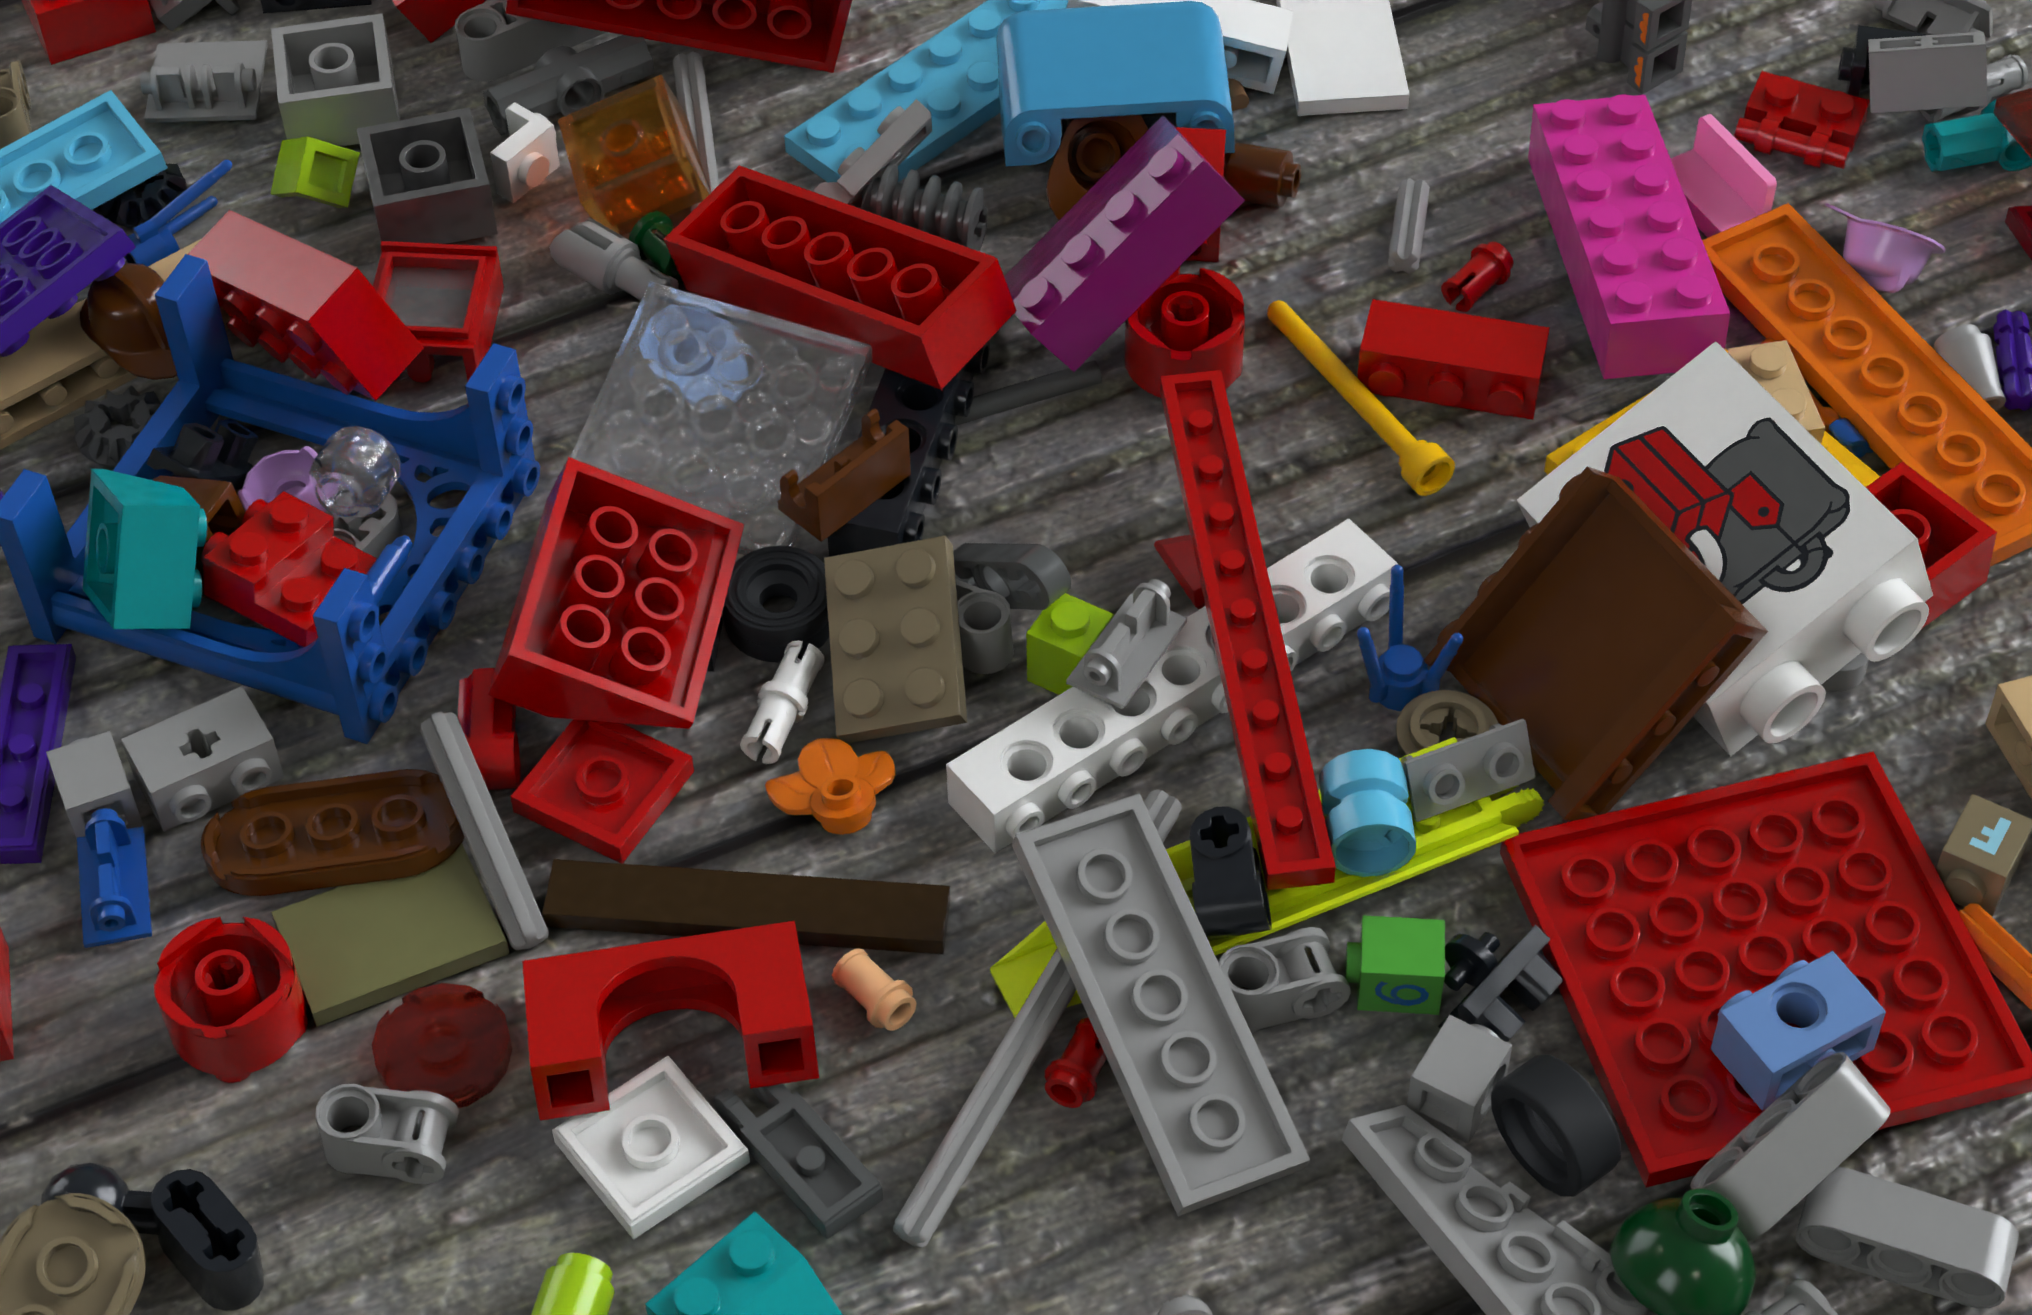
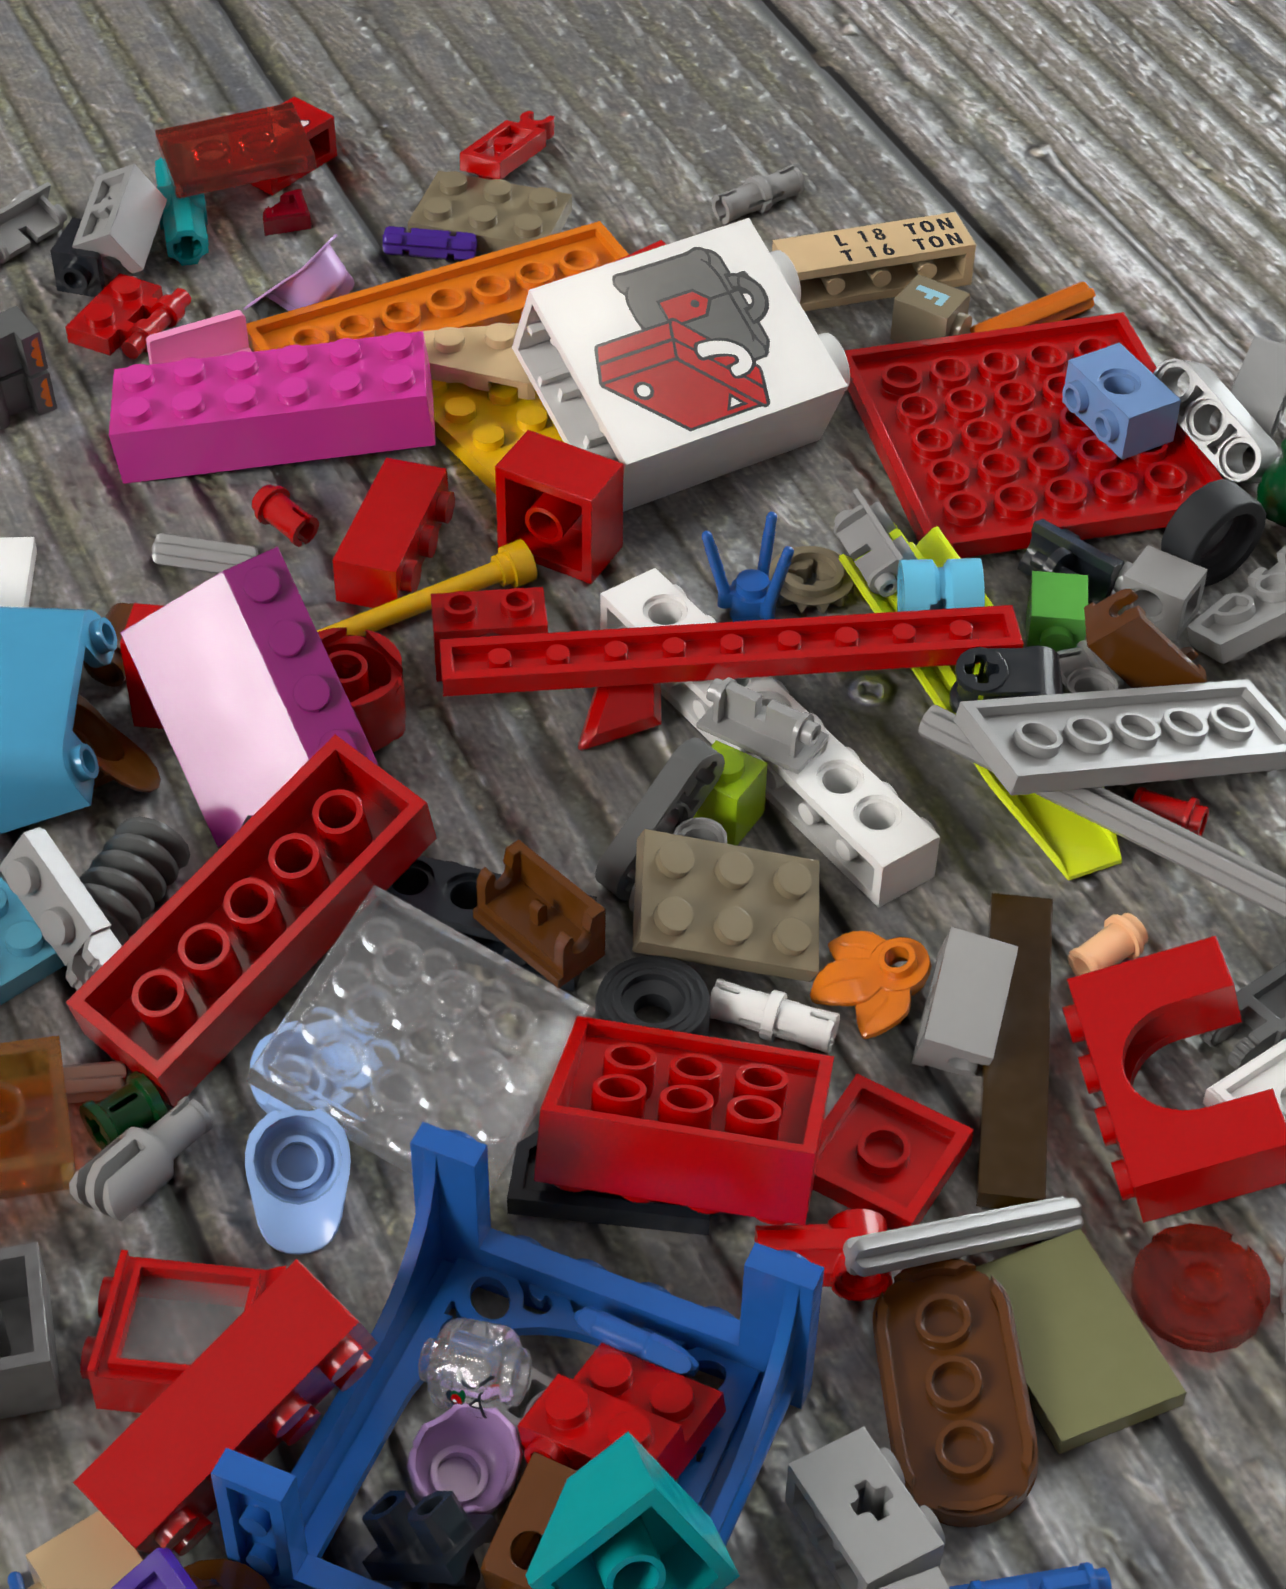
camera: 90 degrees left, 5 degrees down
red brick [154,917,308,1083] -> none
reddish brown panel [1423,466,1768,821] -> none
light grey cone [1933,324,2006,411] -> none
none -> light blue piece [245,1108,351,1255]
none -> red brick [431,587,548,682]
none -> red brick [495,430,624,584]
none -> light grey hinge [911,927,1018,1076]
none -> reddish brown hinge [1084,589,1207,688]

